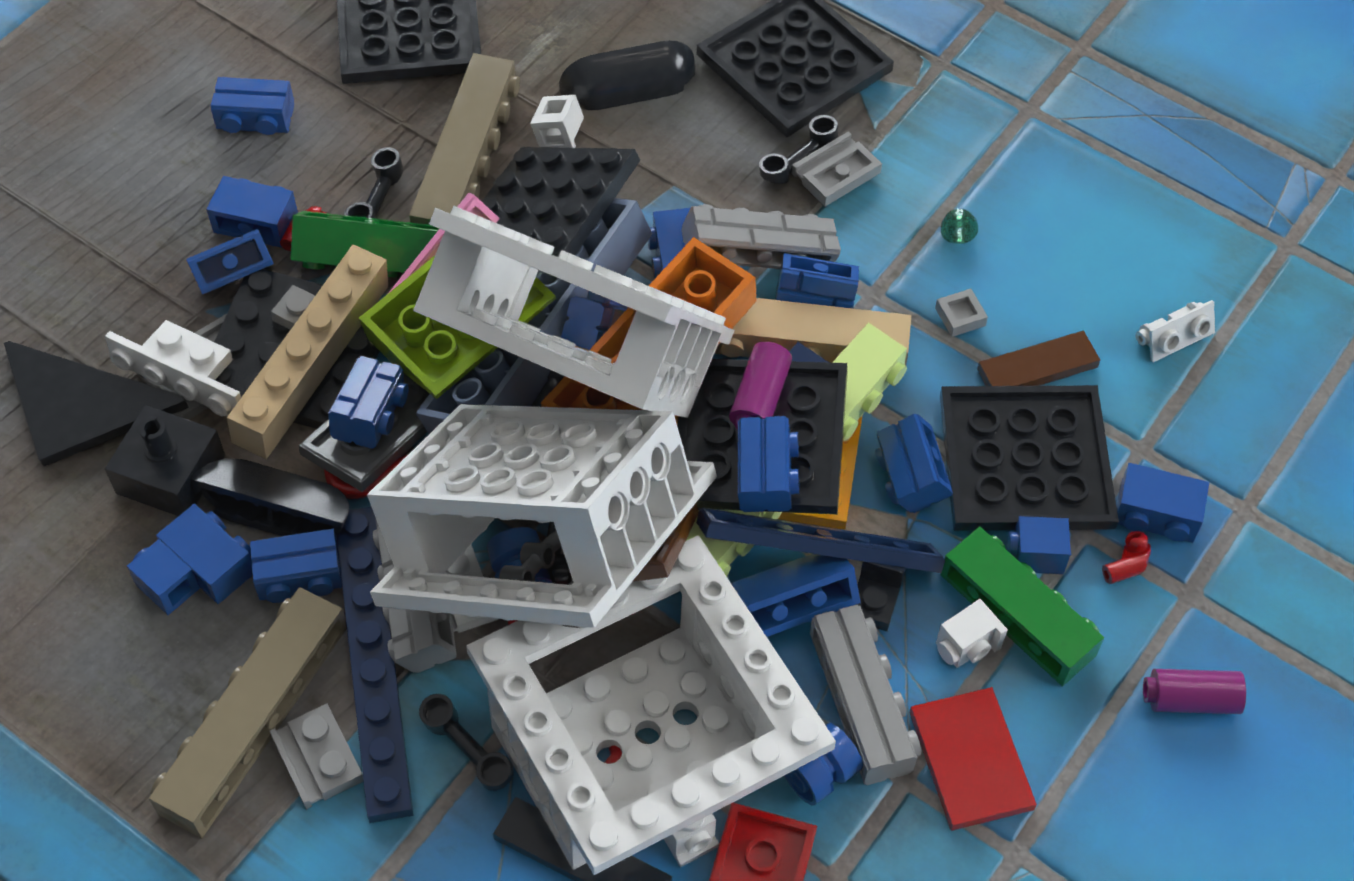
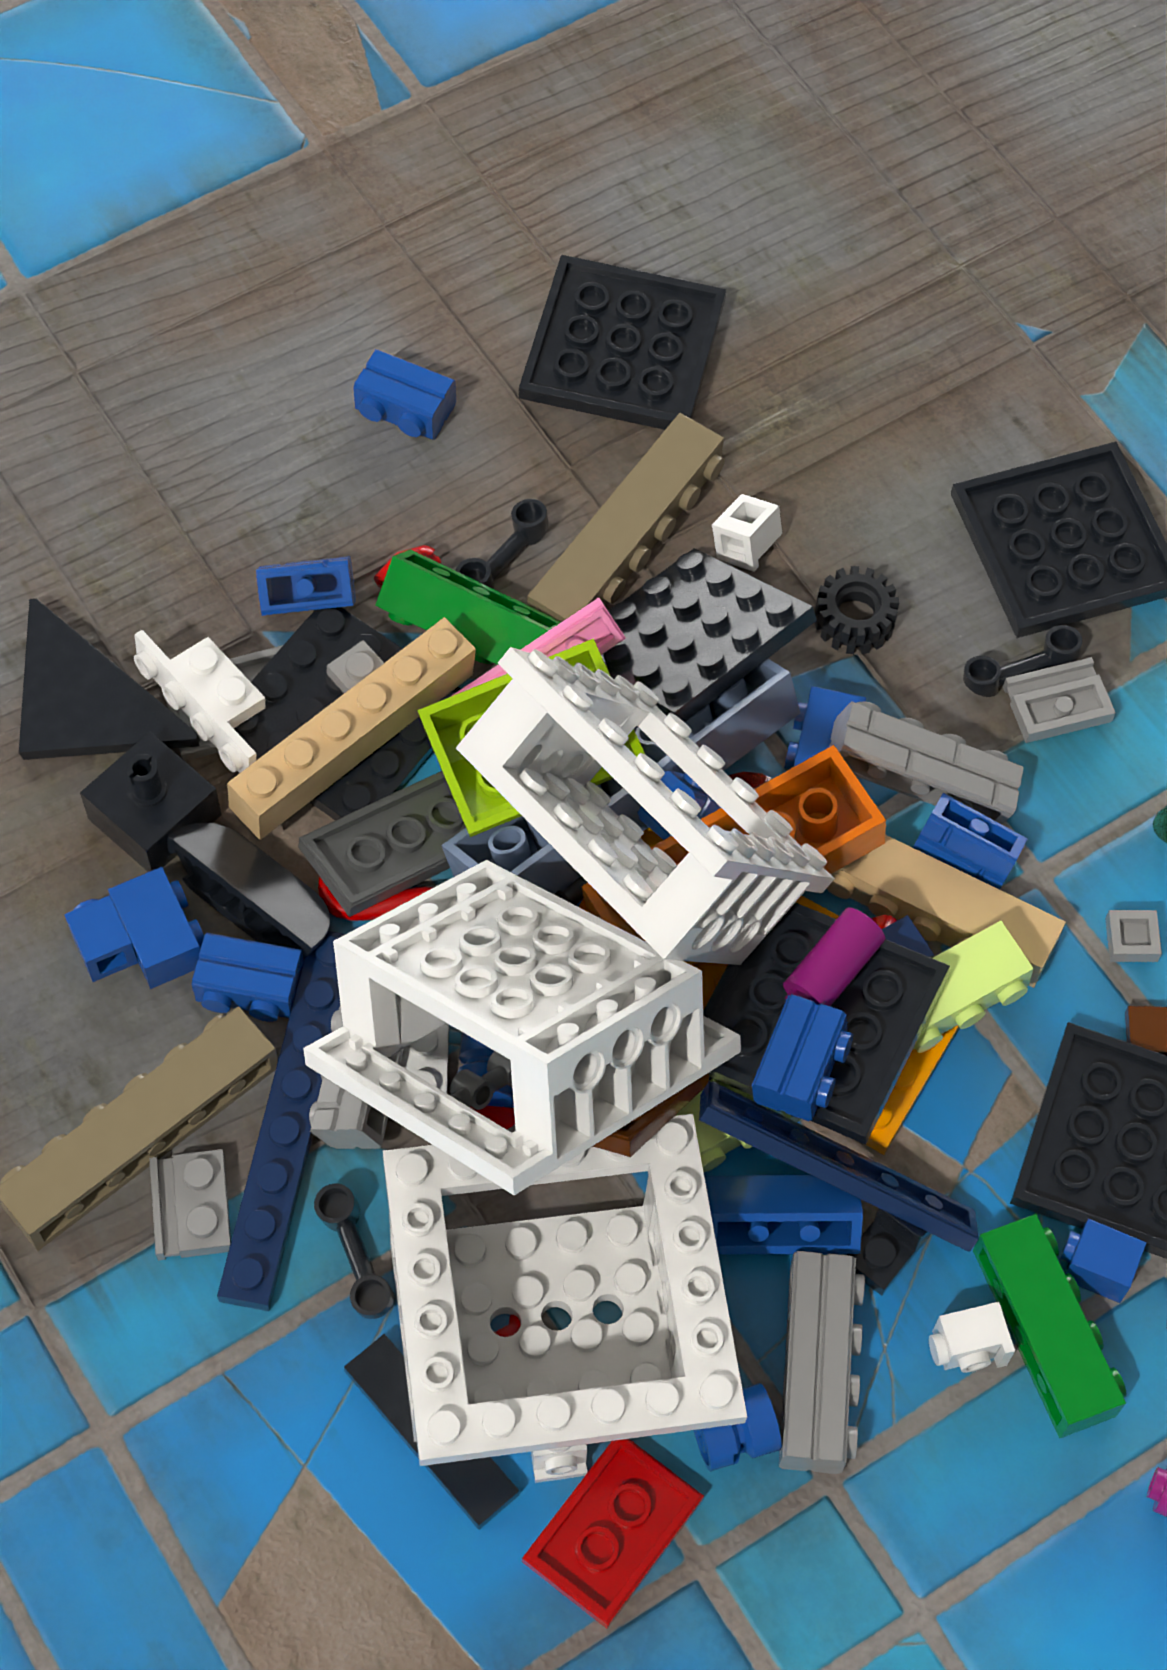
camera: 20 degrees right, 5 degrees up
blue brick [206,176,298,248] -> none
blue brick [328,356,409,449] -> none
black brick [559,40,696,110] -> none
blue brick [875,414,953,513] -> none
red tile [909,687,1037,831] -> none
none -> black tyre [815,566,899,655]

